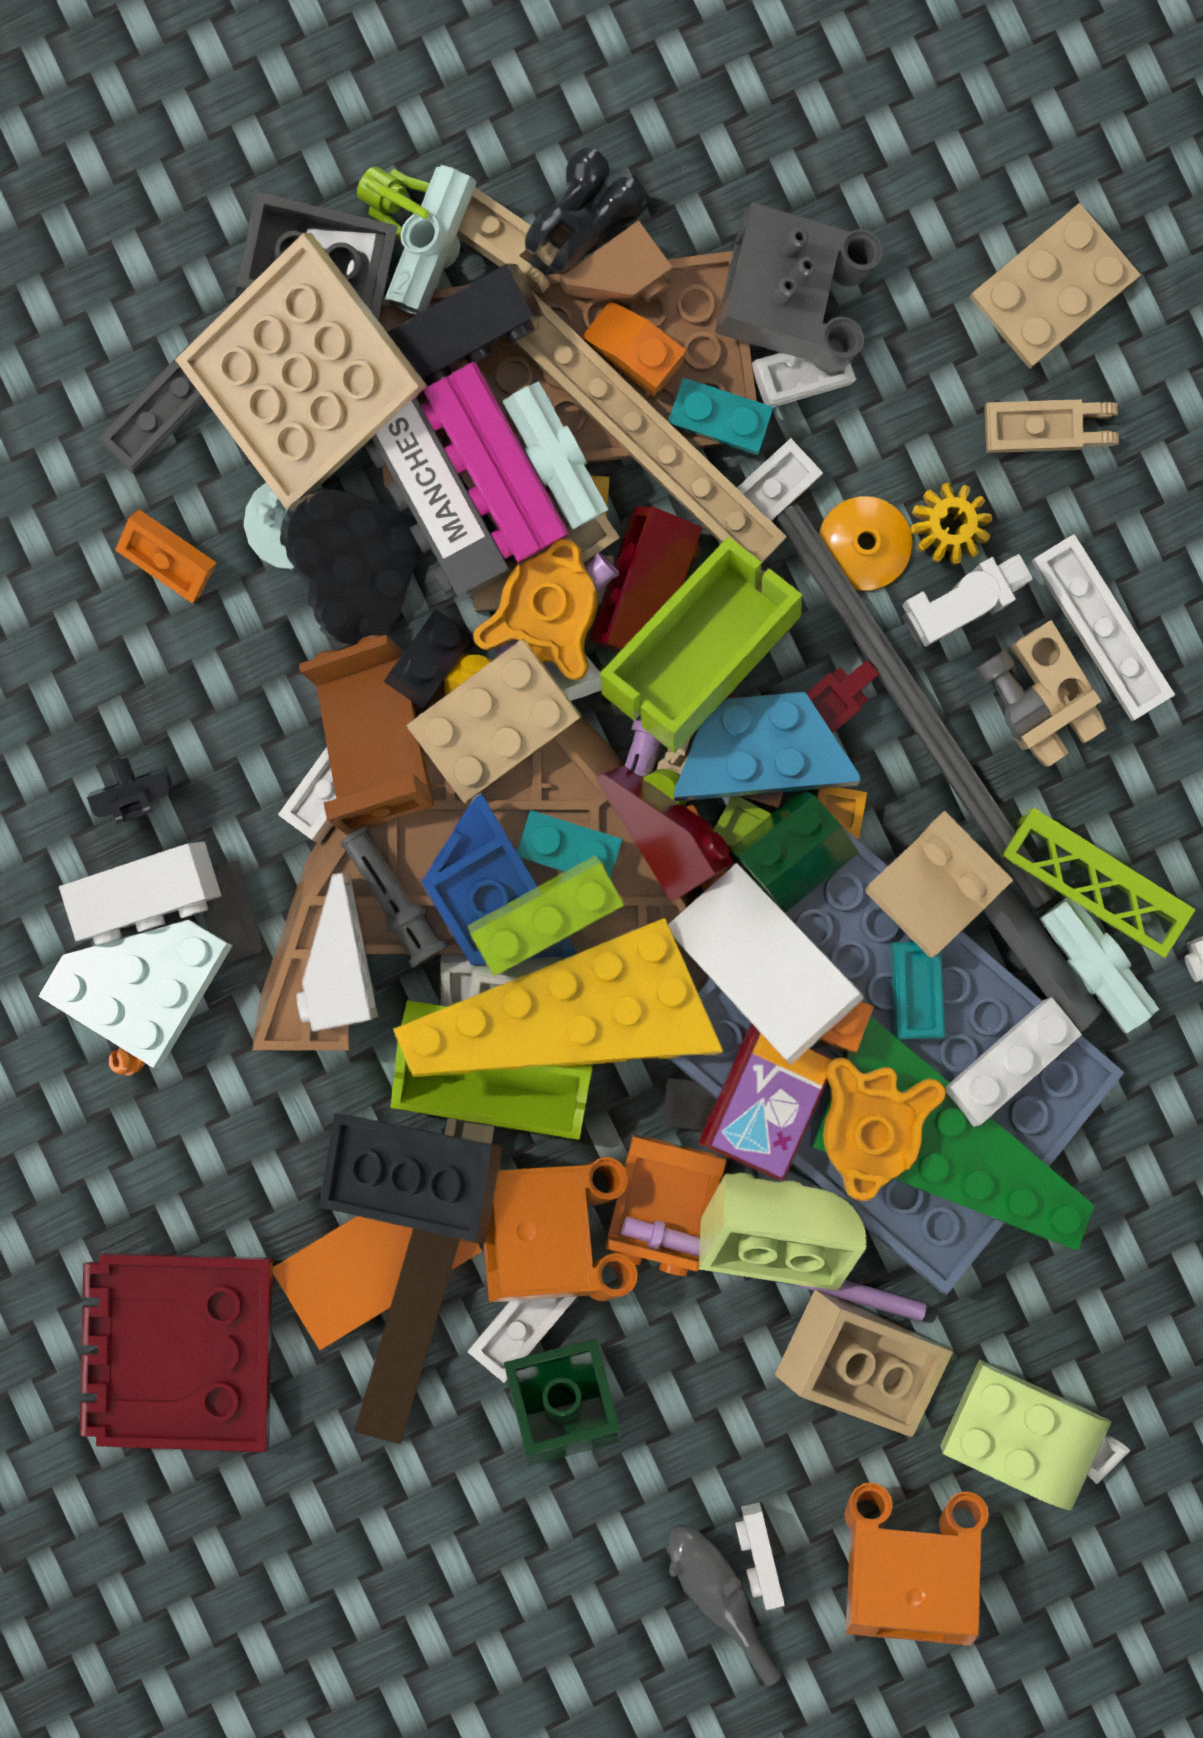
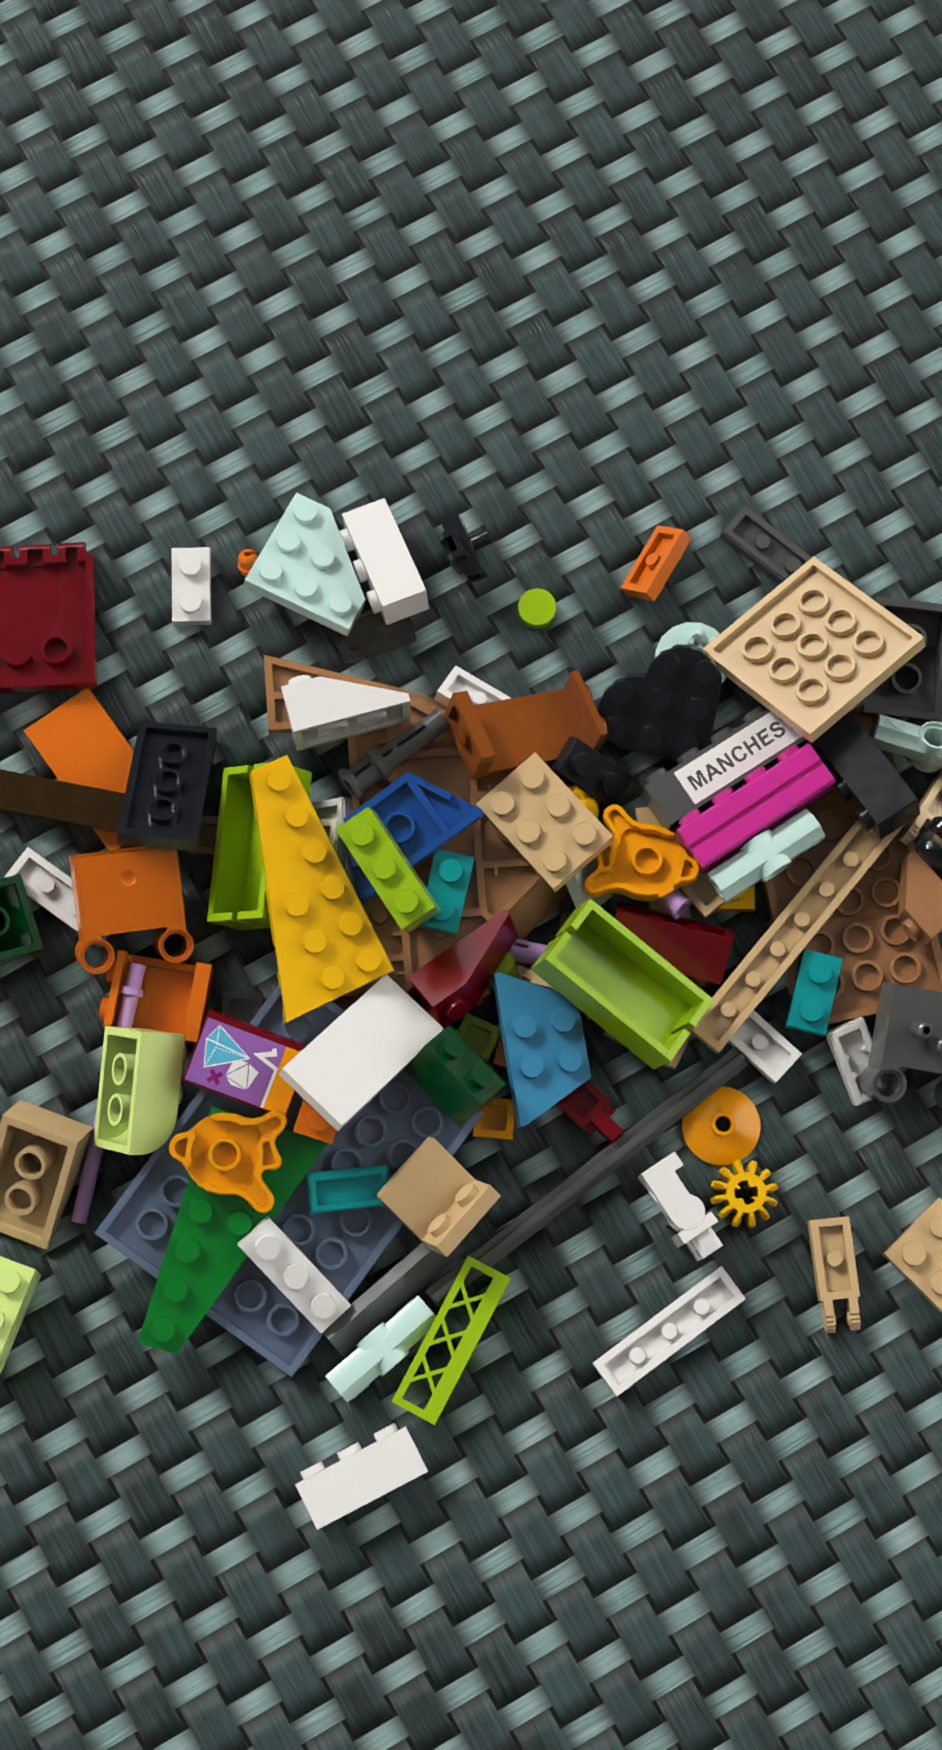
camera: 80 degrees right, 10 degrees down
orange slope [581,300,686,398] -> none
tan hips [974,620,1106,767] -> none
none -> white plate [172,547,212,626]
none -> lime tile [518,588,556,629]

